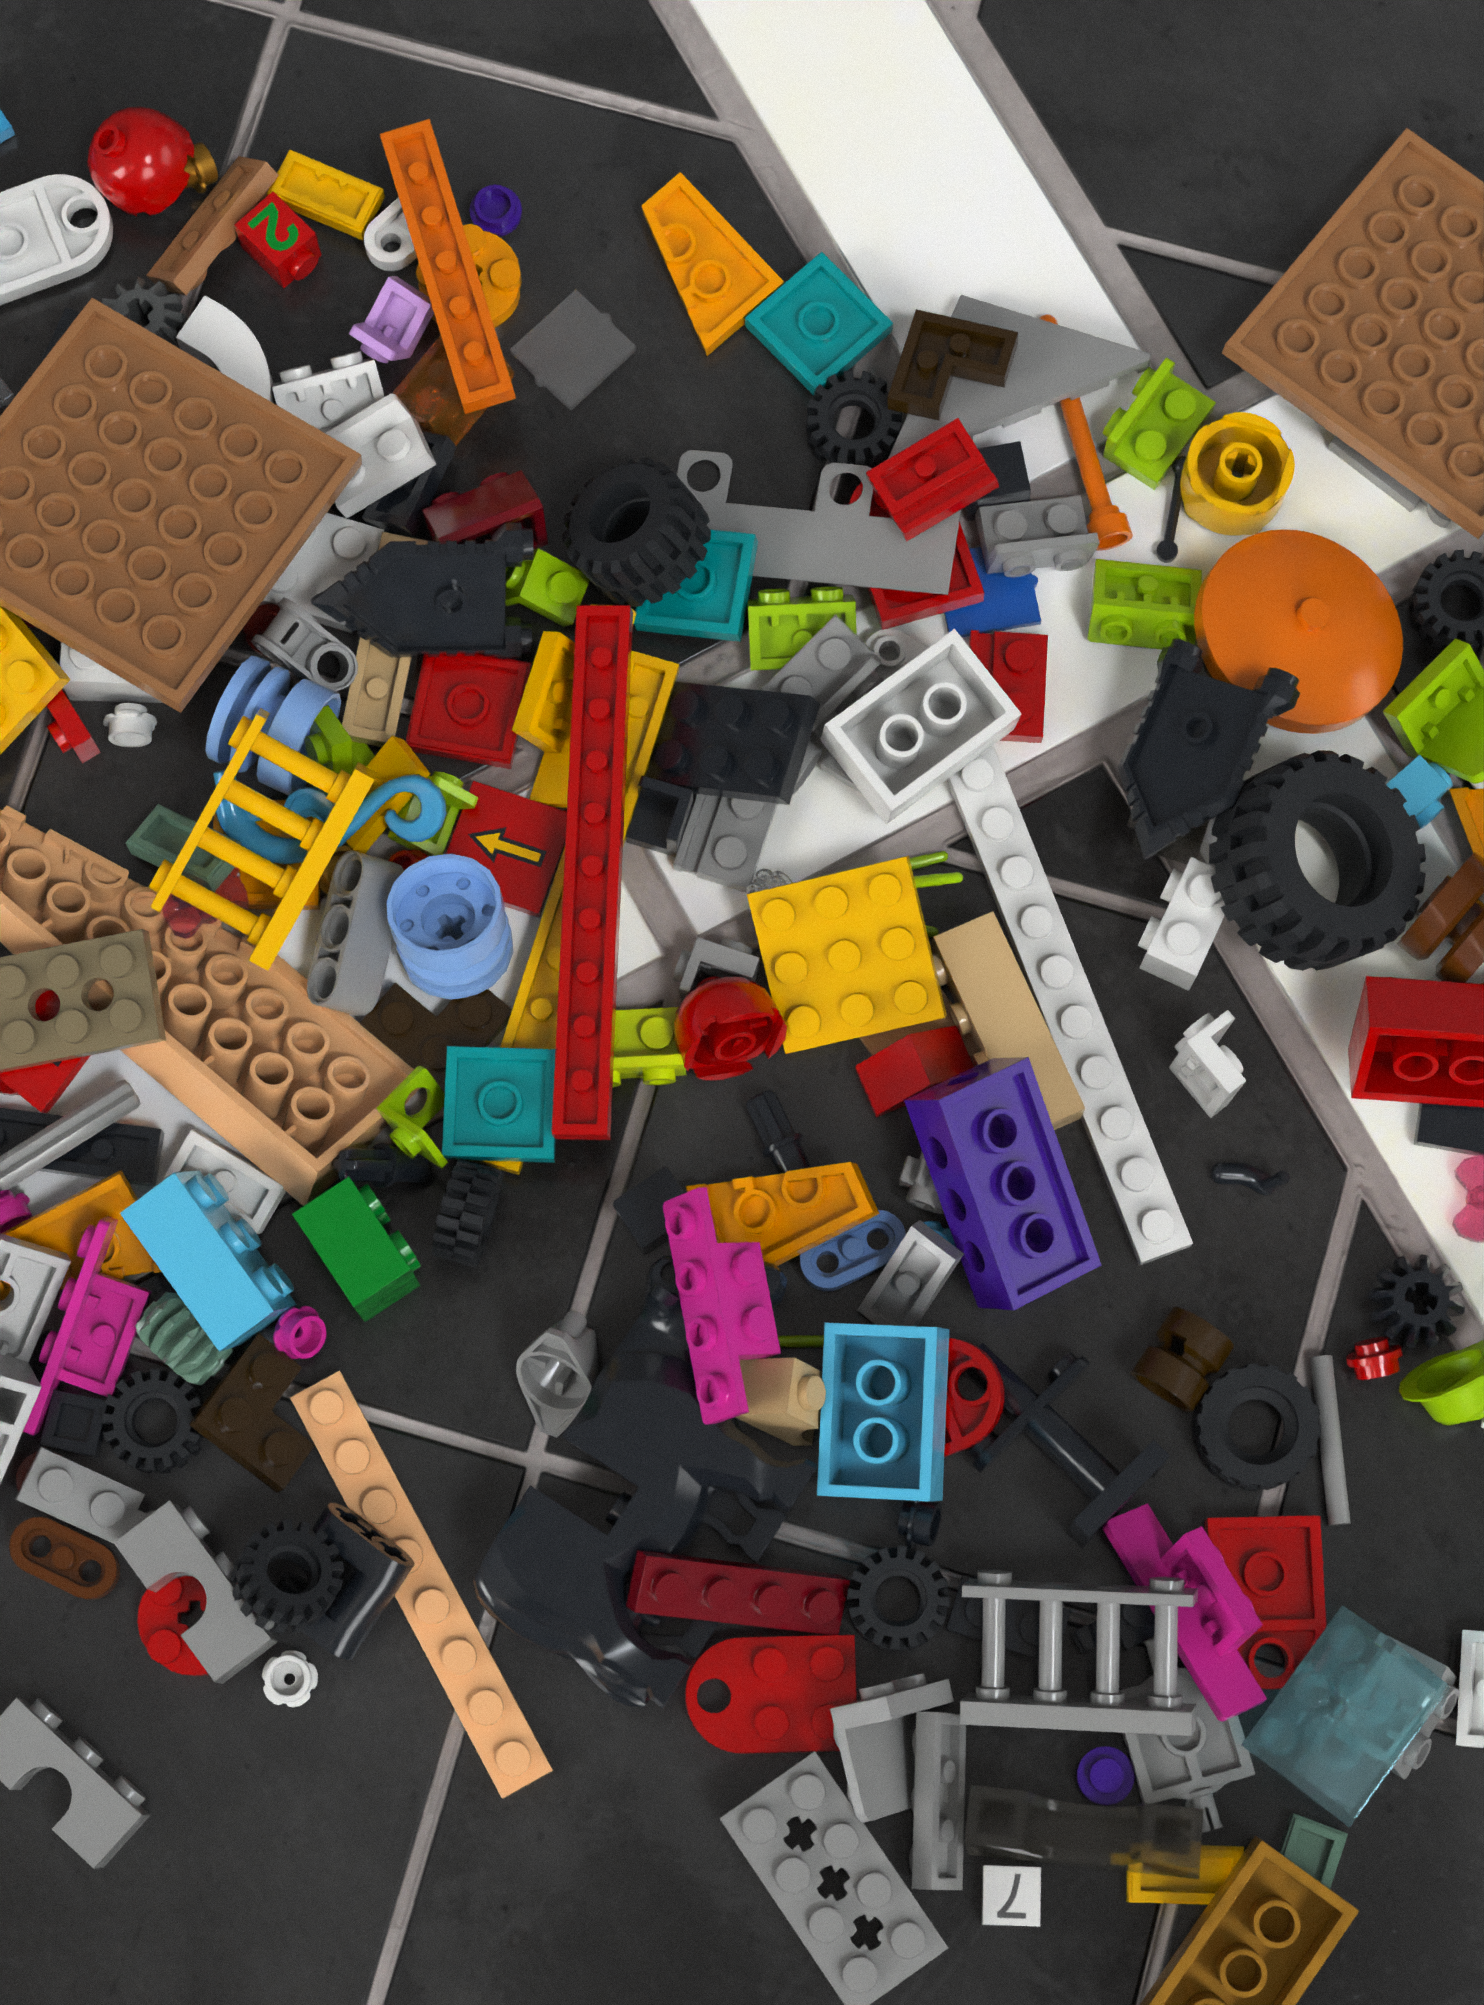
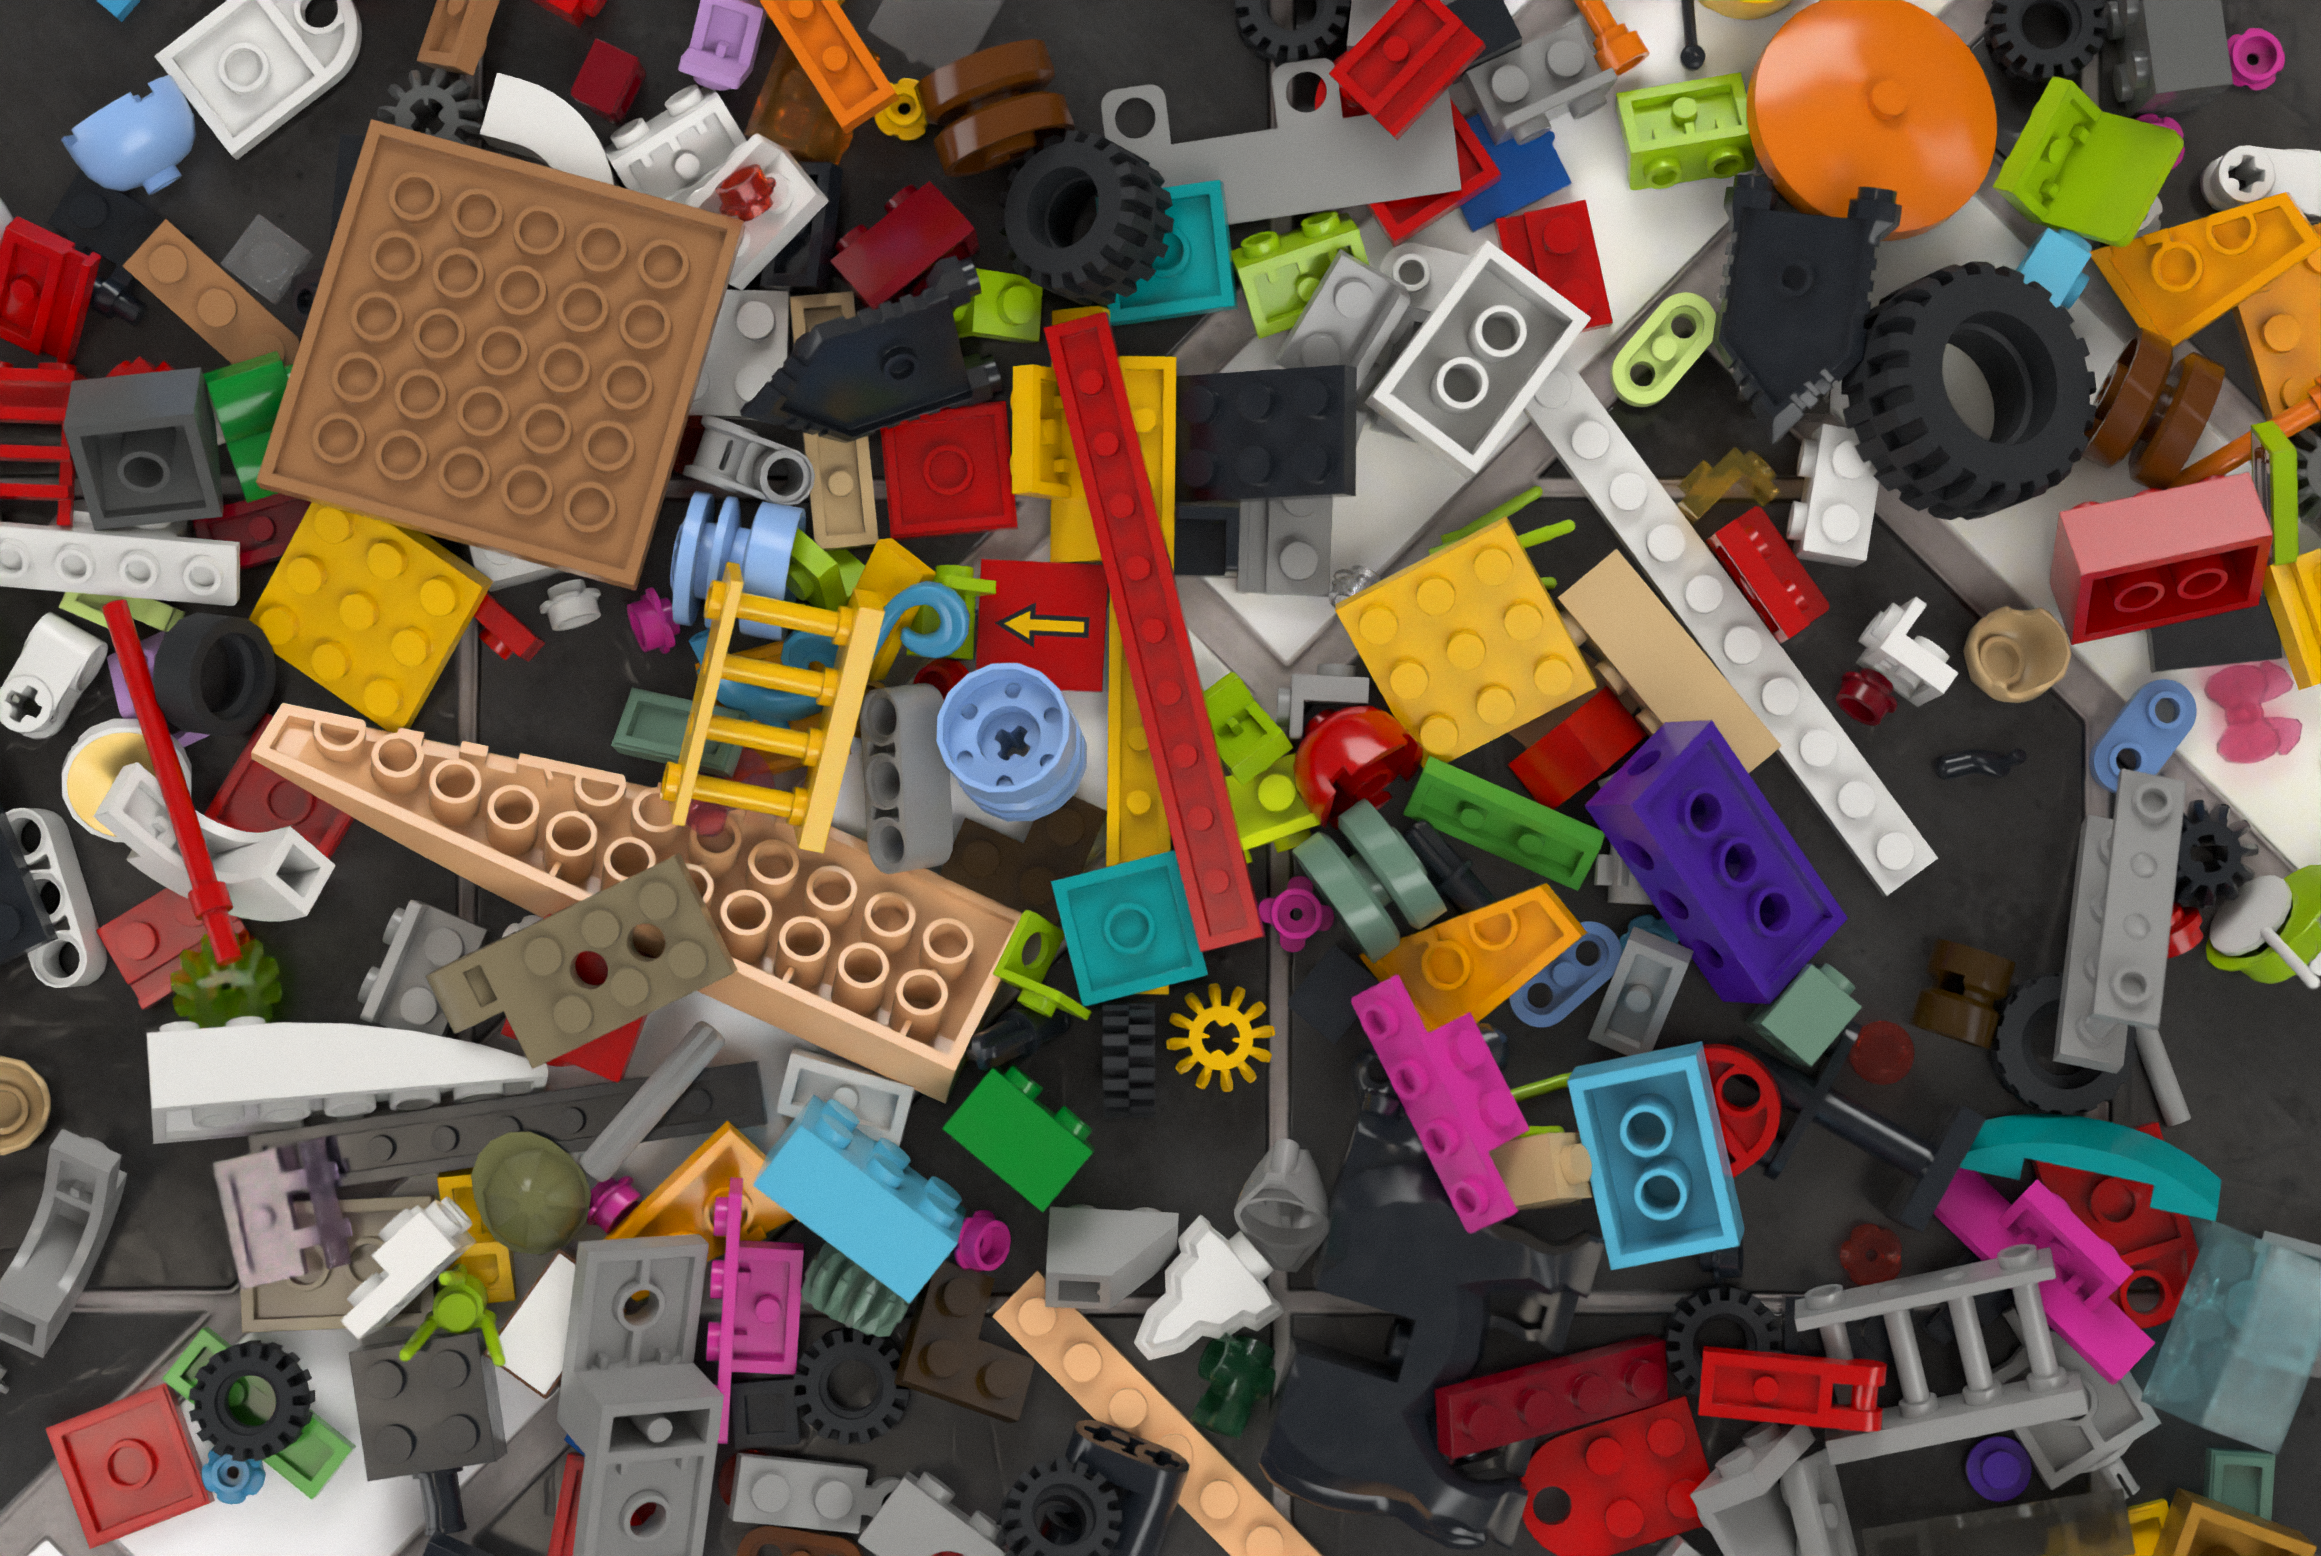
camera: 15 degrees left, 10 degrees up
none -> dark red slope [571,38,646,127]
none -> dark pink plate [627,587,680,654]
none -> clear red plate [715,164,777,222]
none -> yellow plate [874,78,930,141]
none -> reddish brown wheel [914,39,1075,177]
none -> light grey slope [1045,1204,1179,1310]
none -> white rock [1134,1214,1285,1360]
none -> yellow gear [1166,983,1275,1092]
none -> clear green plate [1189,1332,1276,1440]
none -> lime bracket [1204,672,1293,786]
none -> dark pink plate [1258,876,1334,952]
none -> sand green wheel [1291,798,1447,964]
none -> bright green plate [1403,756,1605,891]
none -> yellowish green plate [1610,292,1716,407]
none -> clear yellow bracket [1677,447,1780,525]
none -> red plate [1698,1346,1887,1432]
none -> red bracket [1706,506,1830,644]
none -> sand green brick [1744,963,1862,1066]
none -> dark red plate [1836,668,1898,726]
none -> clear red plate [1839,1224,1902,1286]
none -> clear red plate [1849,1021,1915,1085]
none -> teal slope [1959,1114,2221,1221]
none -> tan hair [1963,606,2072,703]
none -> light grey fence [2053,769,2187,1074]
none -> medium blue plate [2089,679,2197,794]
none -> white piece [2209,875,2320,989]

